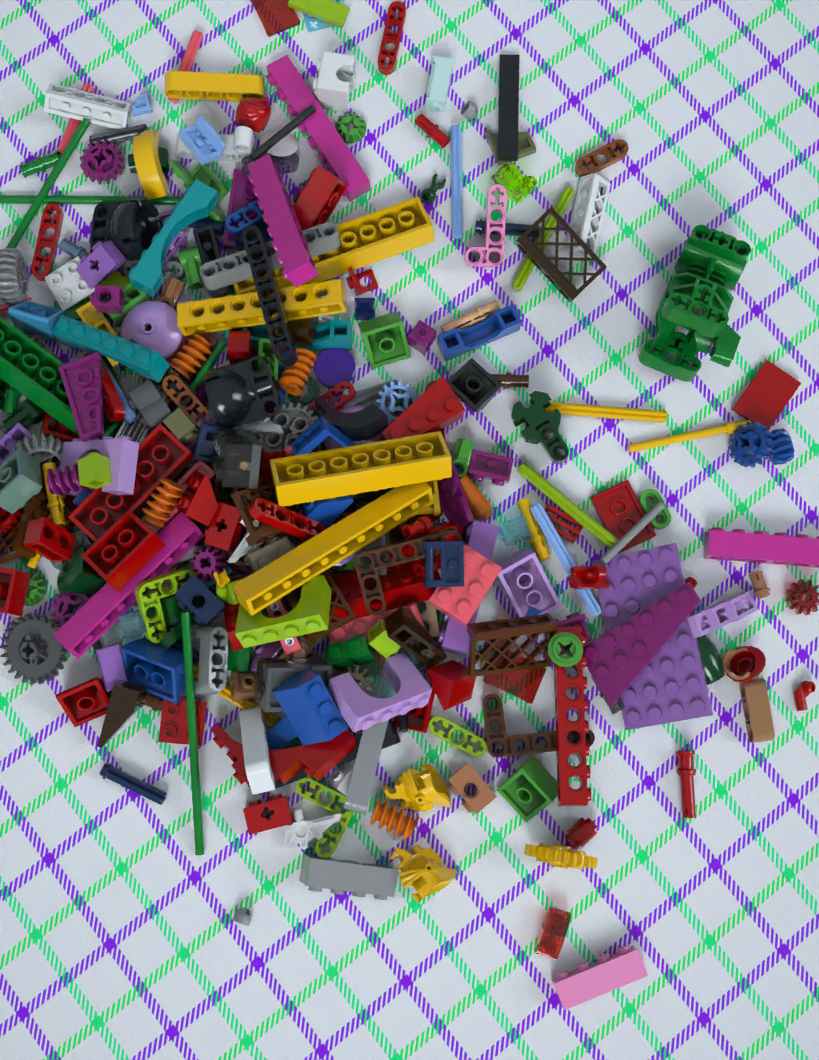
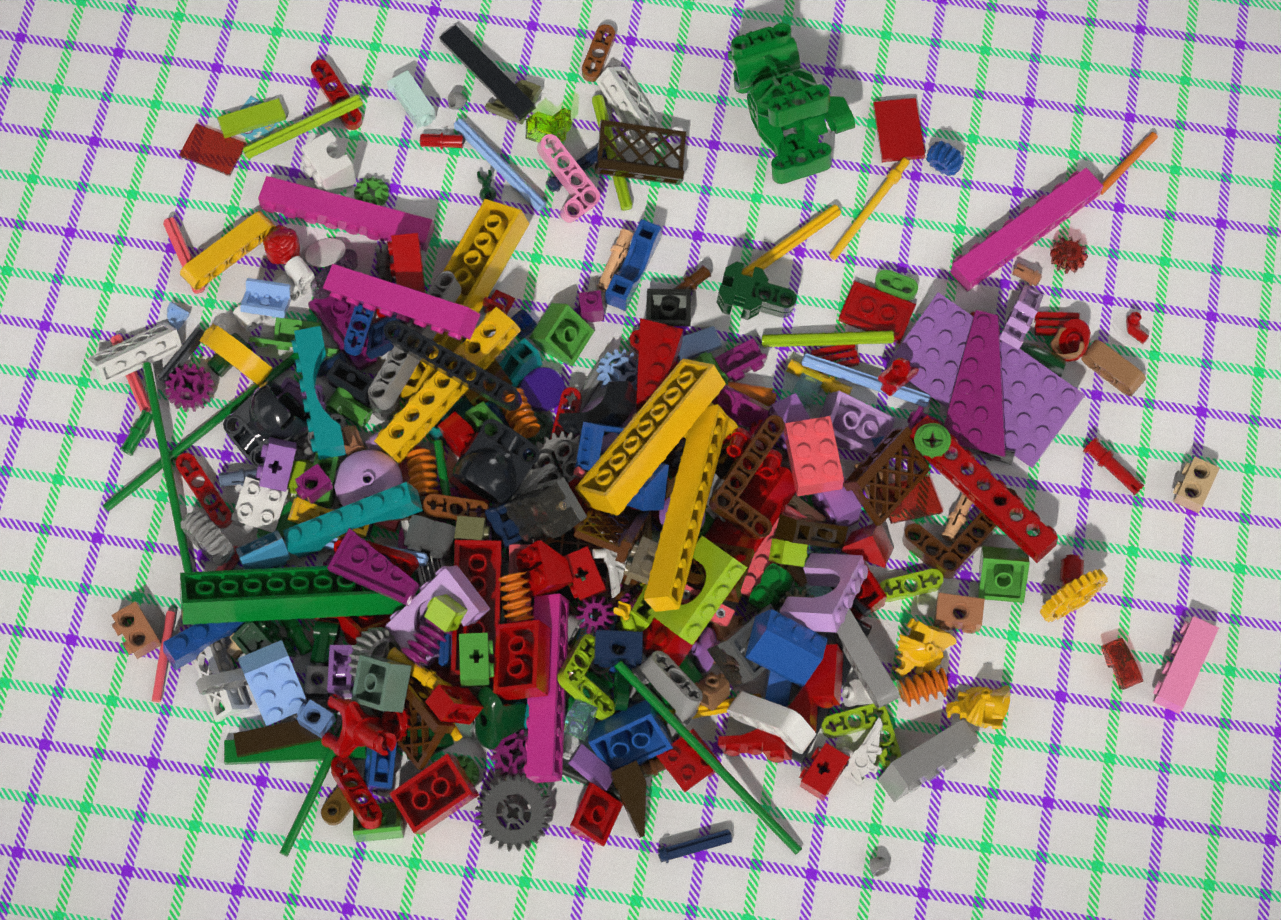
camera: 40 degrees left, 10 degrees down
red beam [249,498,326,541] -> none
pearl dark grey bar [250,105,316,161] -> none
dark blue plate [422,541,464,587] -> none
light grey bar [600,501,665,565] -> none
blue gear [728,421,774,468] -> none
none -> lime axle [243,94,363,159]
none -> bright green brick [459,633,494,686]
none -> light blue tile [678,326,722,361]
none -> light nougat pin [941,485,982,542]
none -> red tile [1034,312,1080,336]
none -> tan brick [1173,457,1220,513]

